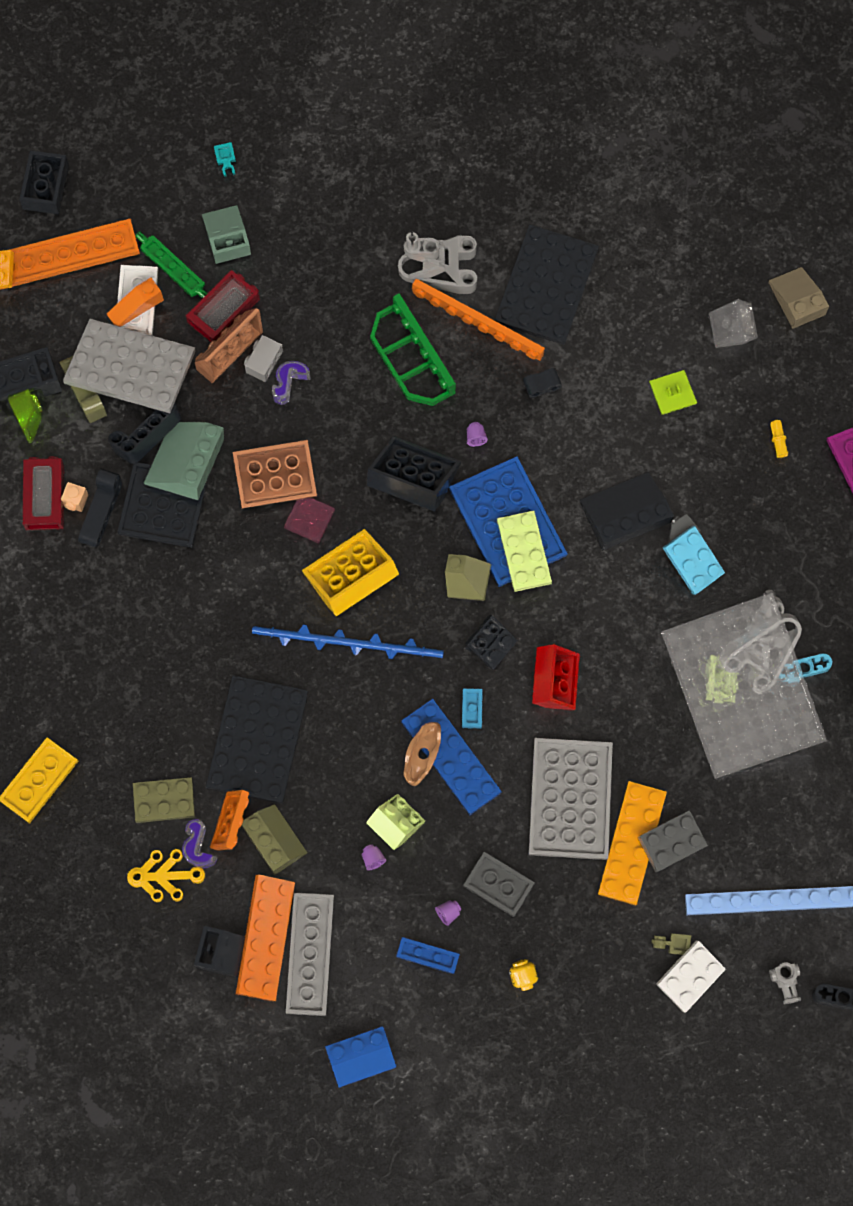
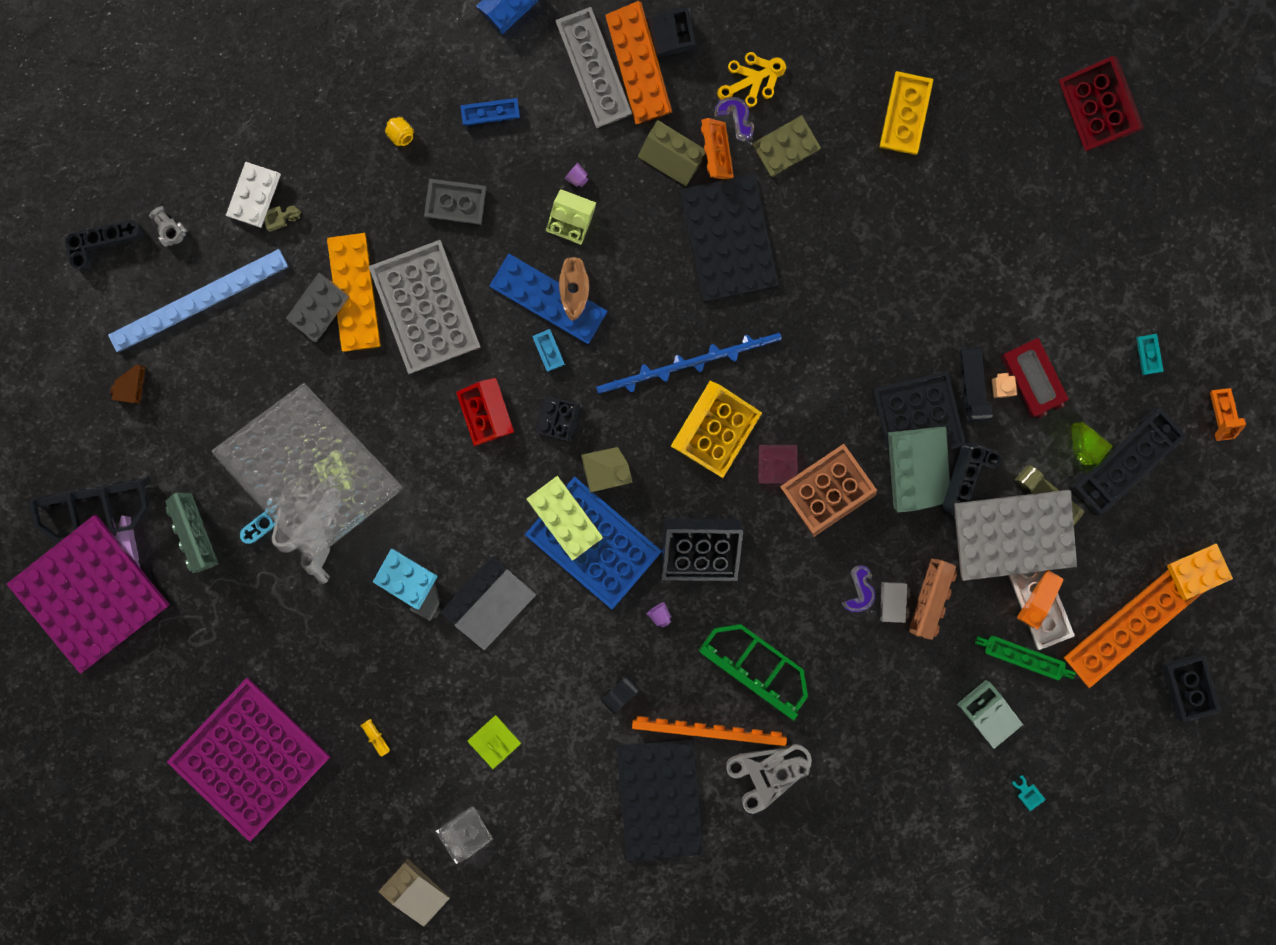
camera: 165 degrees right, 15 degrees up
piece [186,270,260,343] -> none
medium lavender hat [435,900,461,926] -> none

